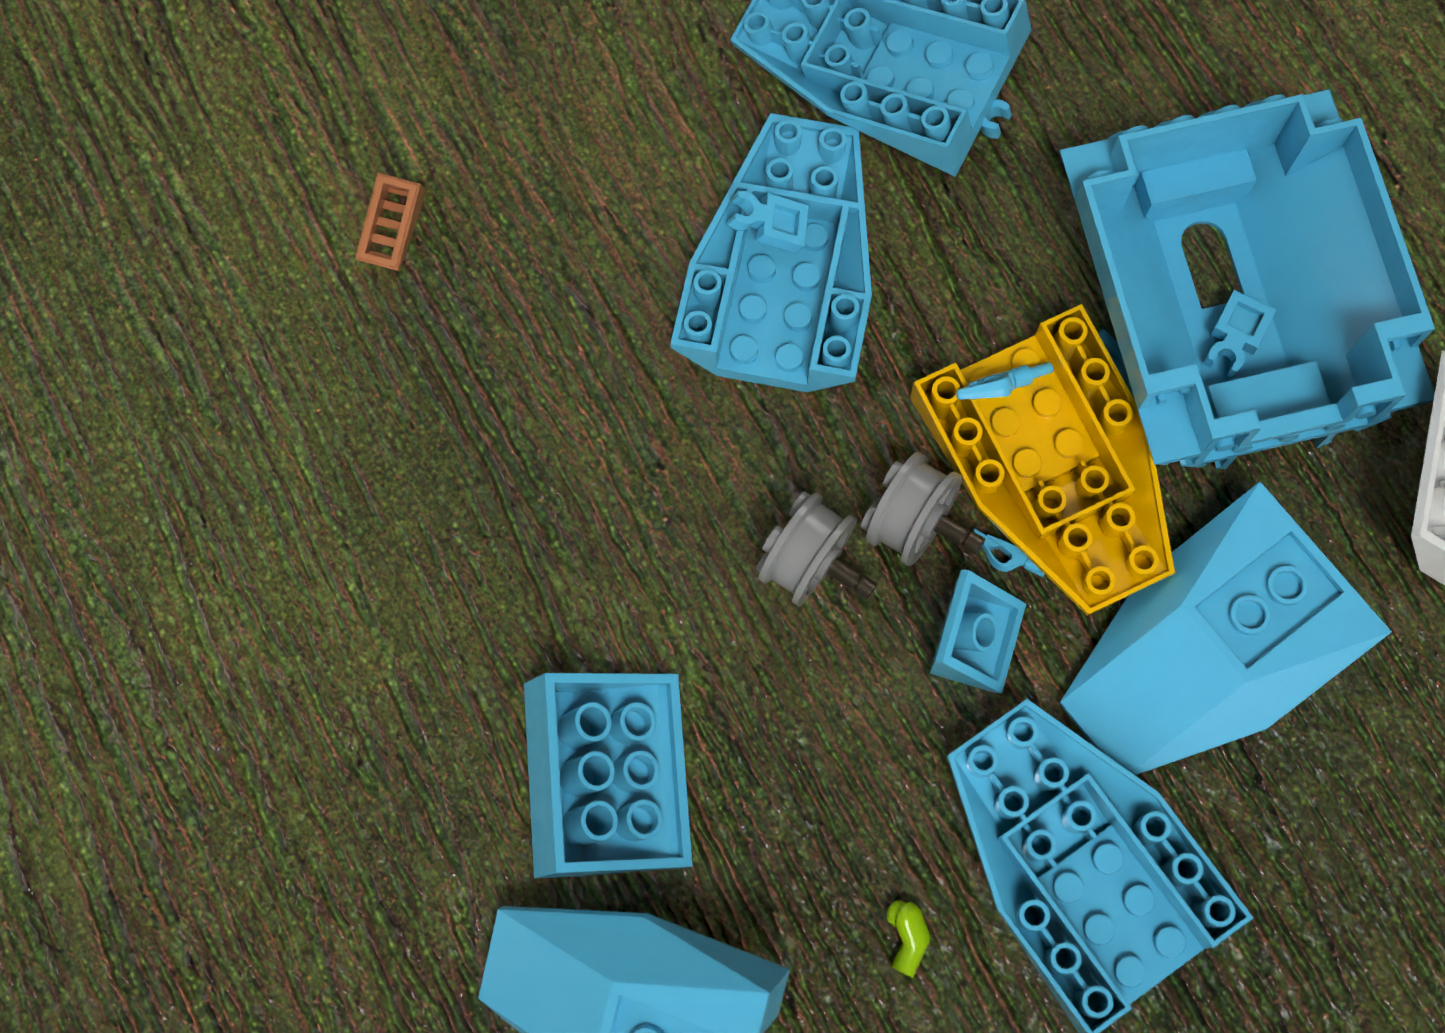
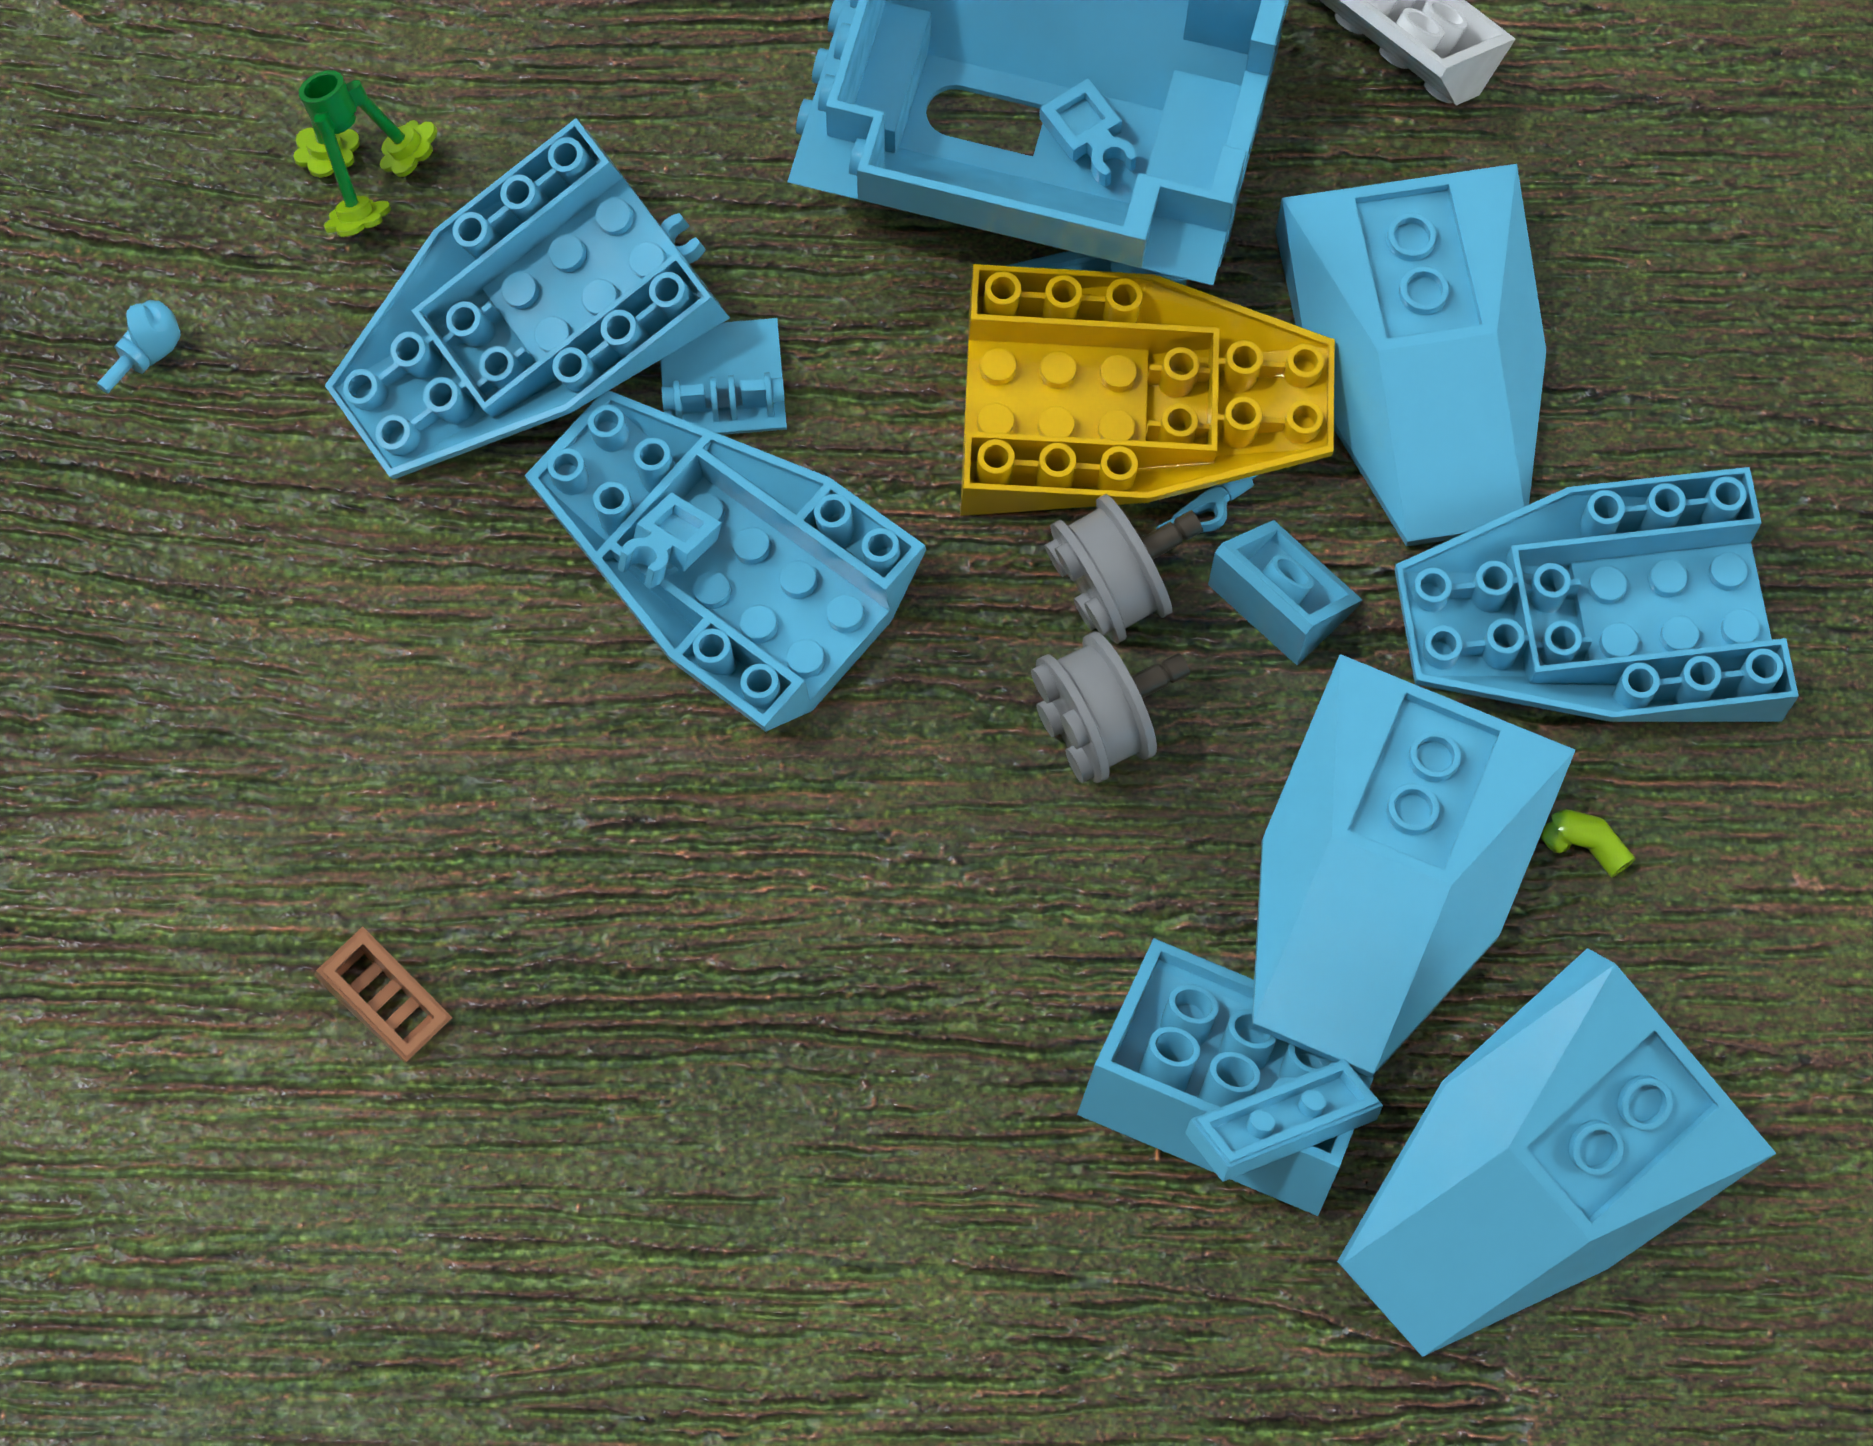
camera: 70 degrees left, 5 degrees down
medium azure hand [956,362,1053,400] -> none
none -> medium azure hinge [660,318,787,435]
none -> medium azure tile [1185,1059,1383,1182]
none -> medium azure wedge [1252,654,1575,1078]

